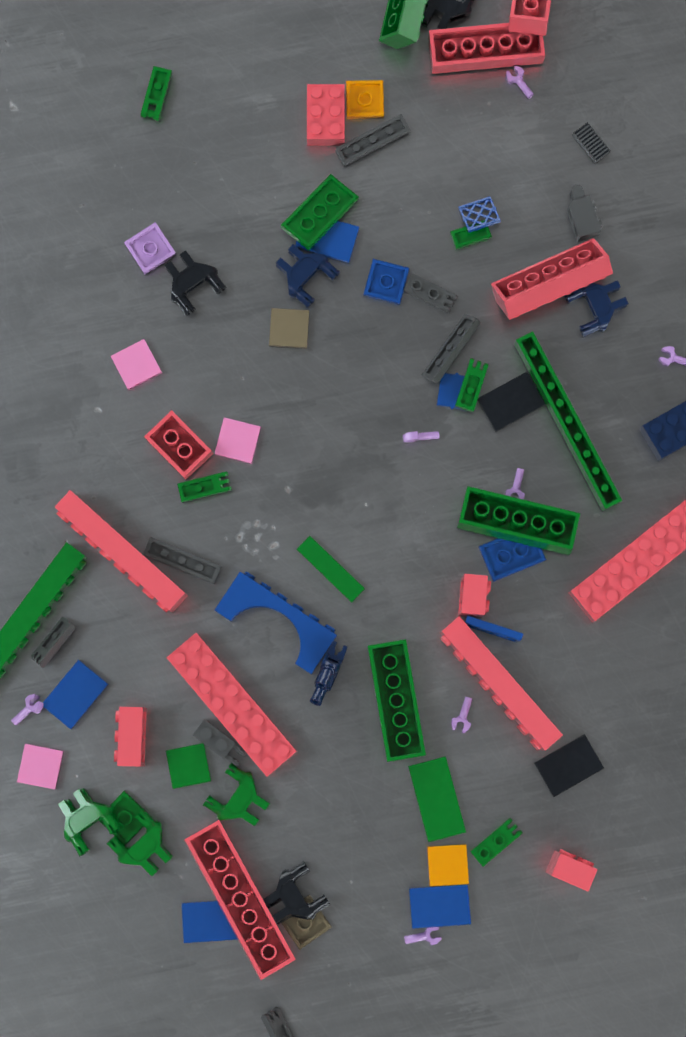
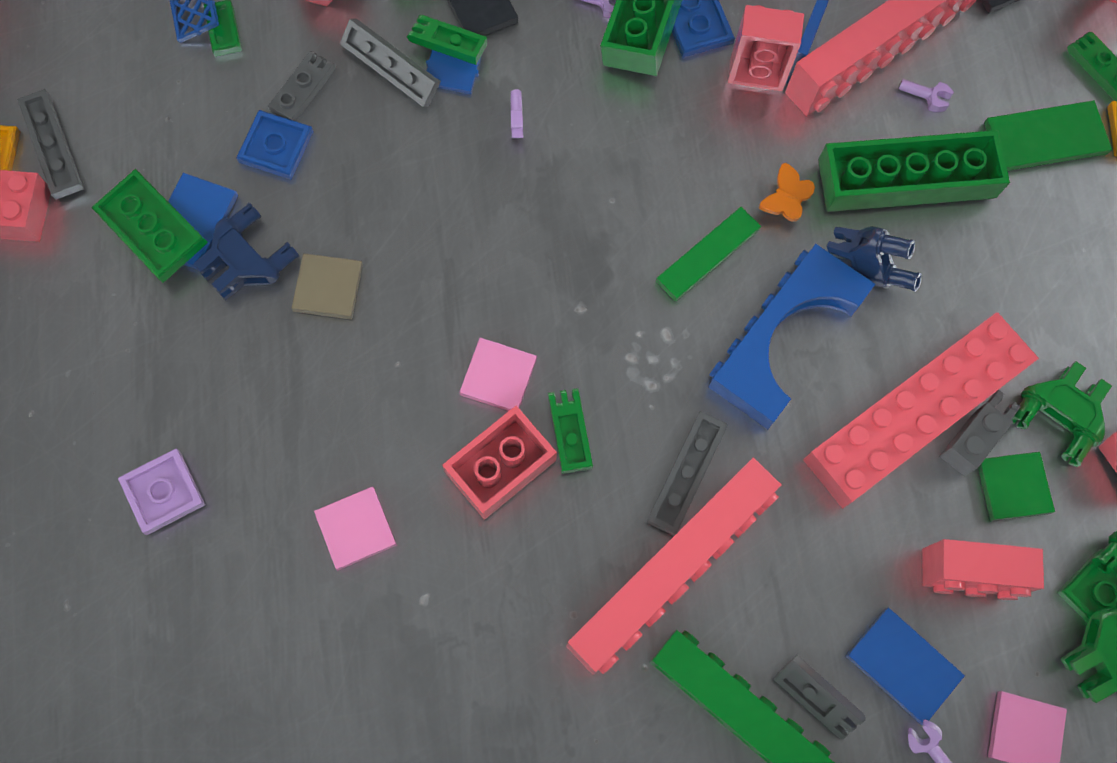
camera: 90 degrees left, 10 degrees down
black connector [165,250,227,316] -> none
none -> orange animal [759,163,815,222]

